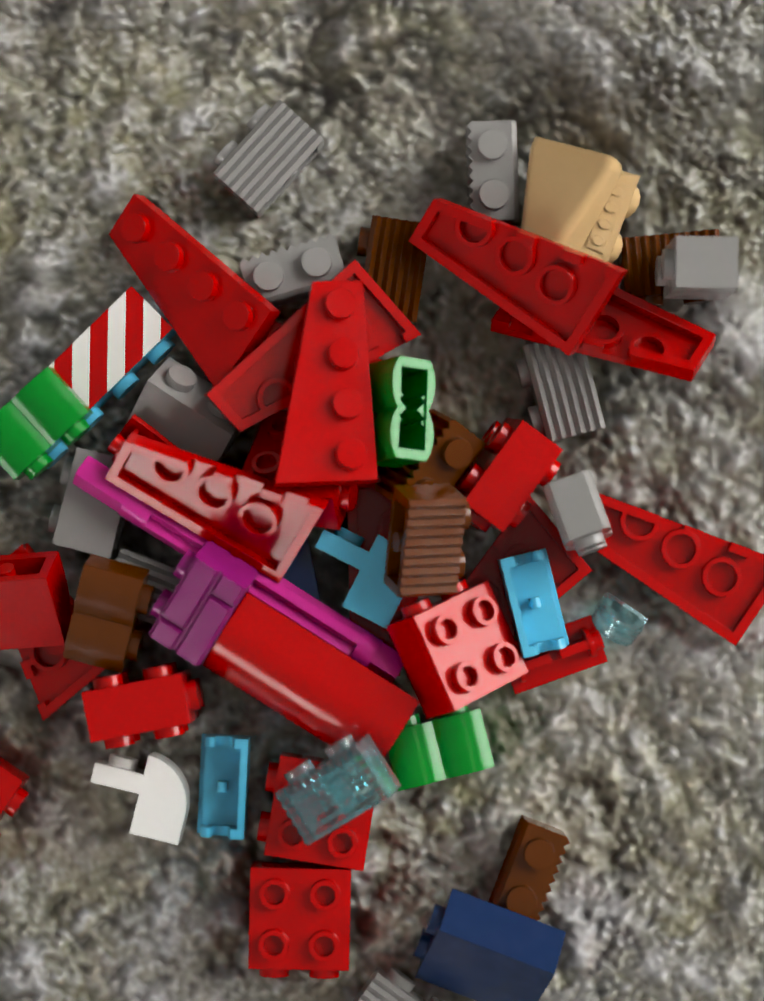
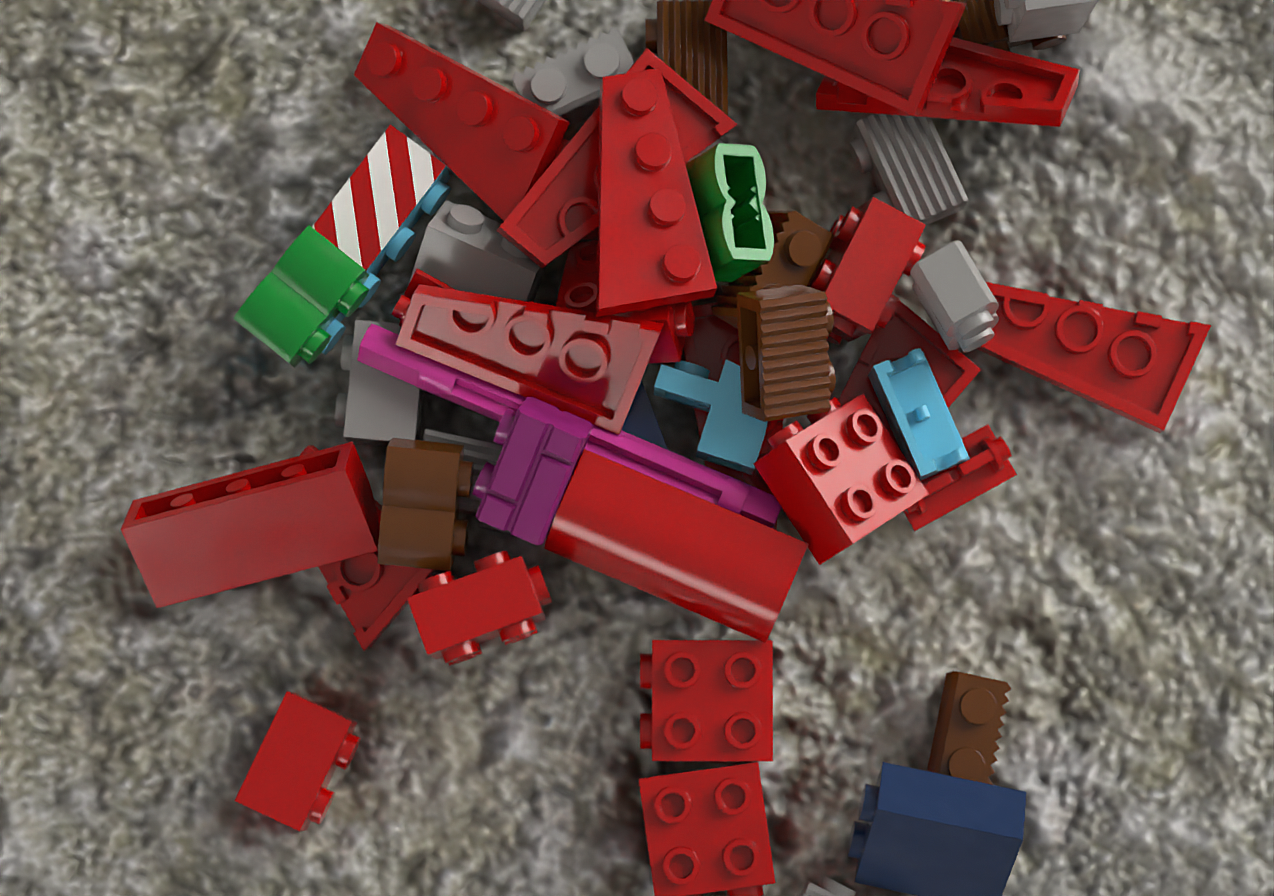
camera: 10 degrees left, 5 degrees down
white brick [90,751,190,845] -> none
medium azure hinge [197,733,251,840] -> none
clear light blue brick [275,734,402,845] -> none
green brick [388,705,495,791] -> none
clear light blue tile [592,592,647,646] -> none

